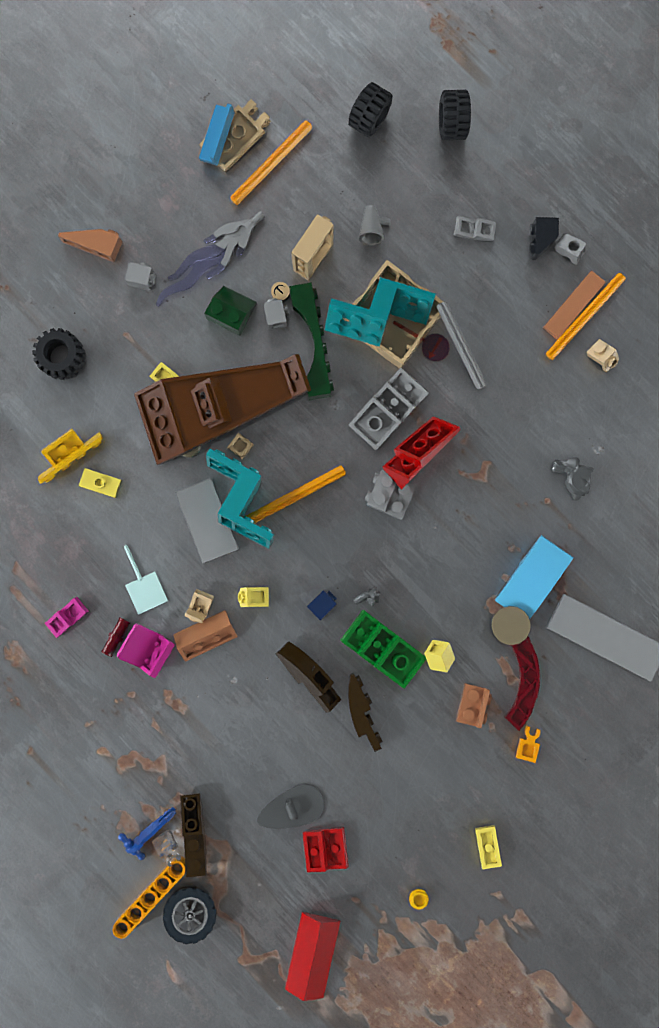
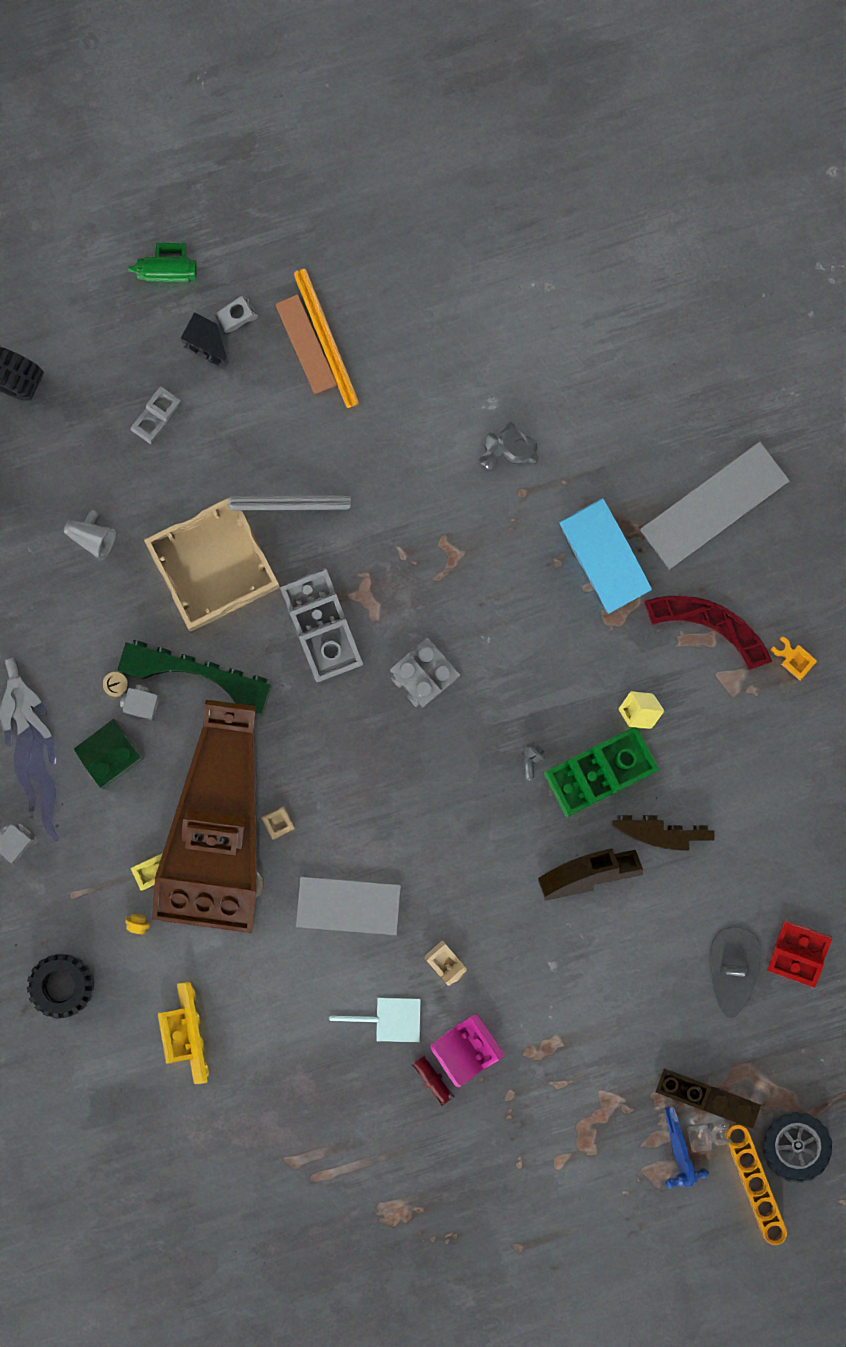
camera: 60 degrees left, 0 degrees up
dark pink slope [44,597,89,638] -> none
light yellow plate [79,468,122,498] -> none
nougat panel [173,610,238,662] -> none
teal bracket [206,449,274,549] -> none
light yellow bracket [238,587,269,607] -> none
light orange axle [243,465,346,524] -> none
tan window [291,214,334,281] -> none
dark blue brick [307,590,337,620] -> none
teal bracket [324,277,436,347] -> none
red slope [382,416,461,490] -> none
piece [393,321,450,361] -> none
nougat bracket [456,683,492,728] -> none
dark tan tile [491,606,531,645] -> none
tan bracket [586,339,619,373] -> none
none -> yellow plate [125,913,150,934]
none -> green piece [128,243,197,282]

